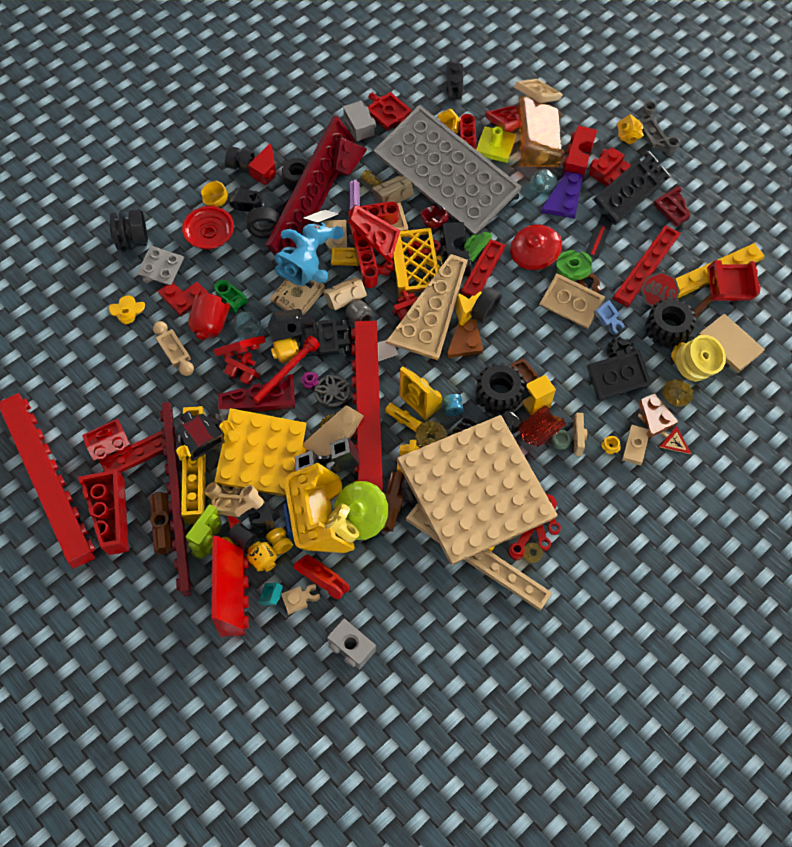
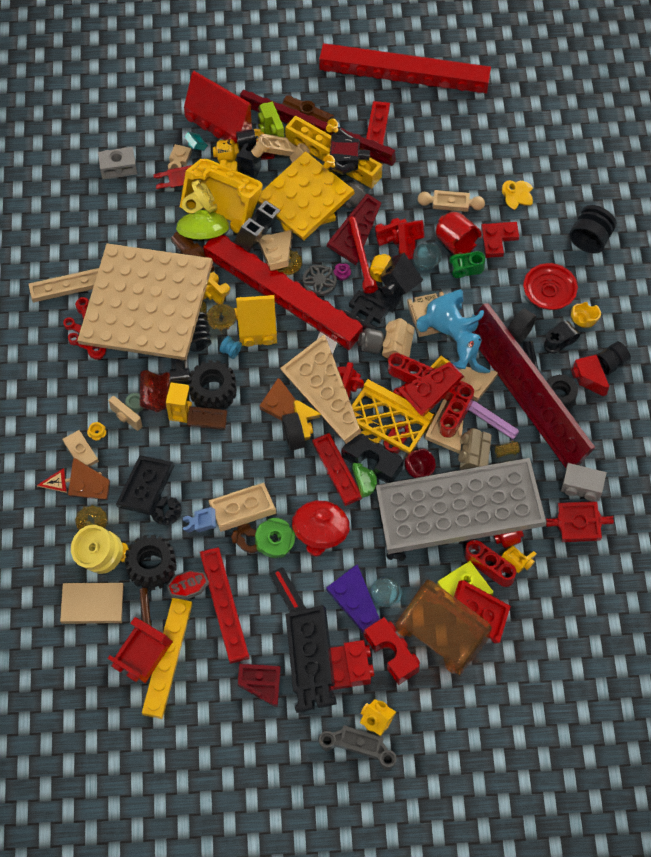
camera: 130 degrees right, 0 degrees up
red wedge [78,469,129,555] -> none
red plate [82,419,130,461] -> none
light grey hinge [137,246,184,285] -> none
white sticker [304,210,338,222] -> none
dark red wing [332,137,367,176] -> none
black hinge [447,63,463,100] -> none
tan tile [514,79,563,103] -> none
clear yellow plate [523,543,543,563] -> none

